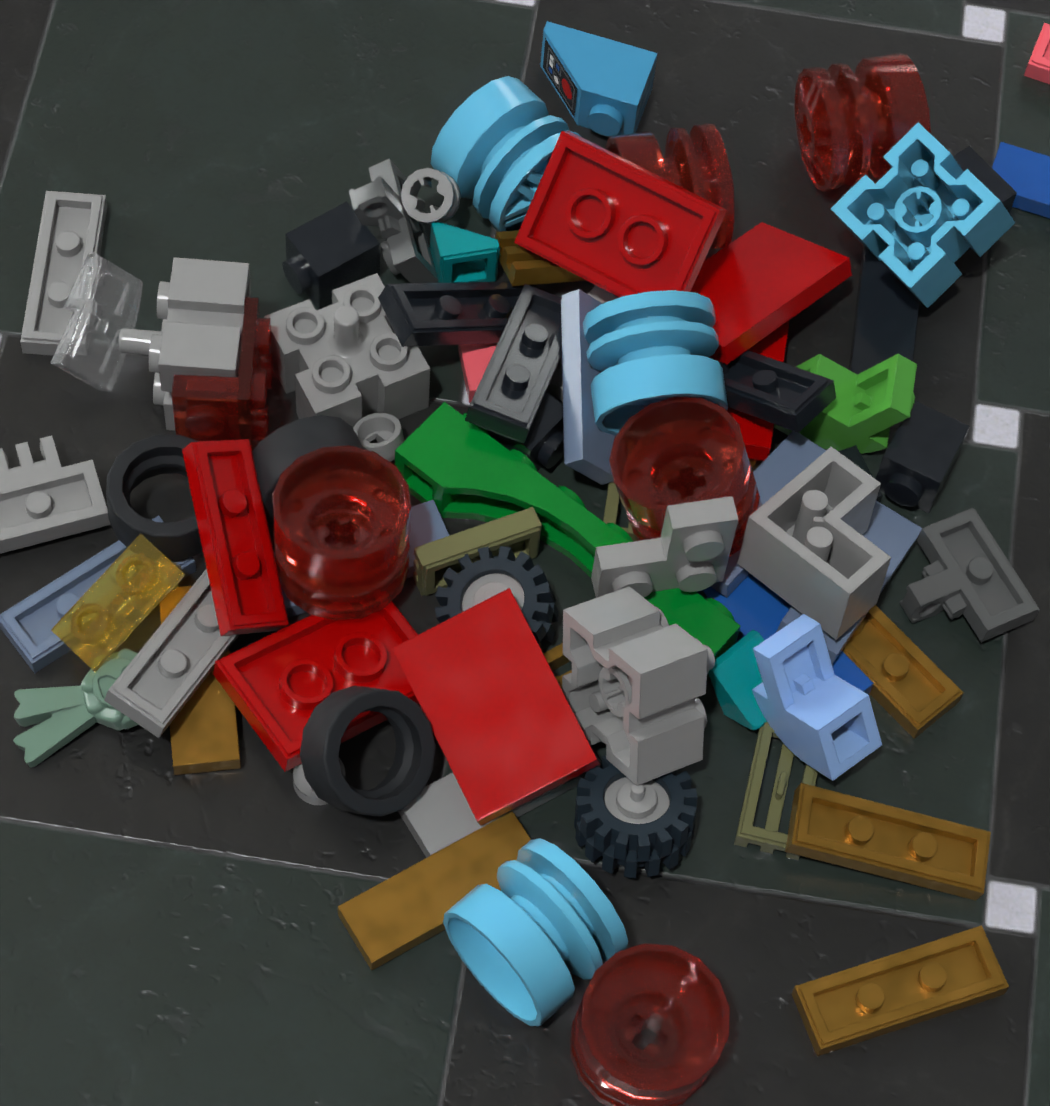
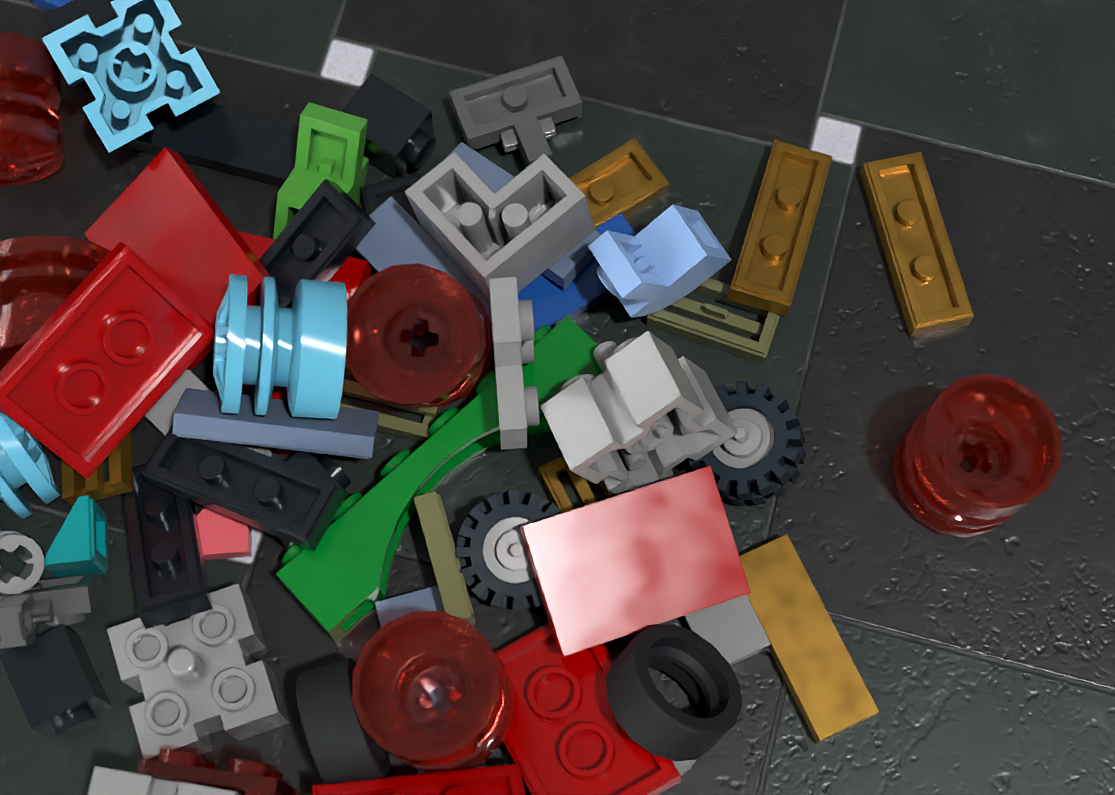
camera: 80 degrees left, 10 degrees up
light grey hinge [353,413,404,468] -> none
medium azure wheel [443,838,629,1026] -> none
teal slope [708,630,767,730] -> none

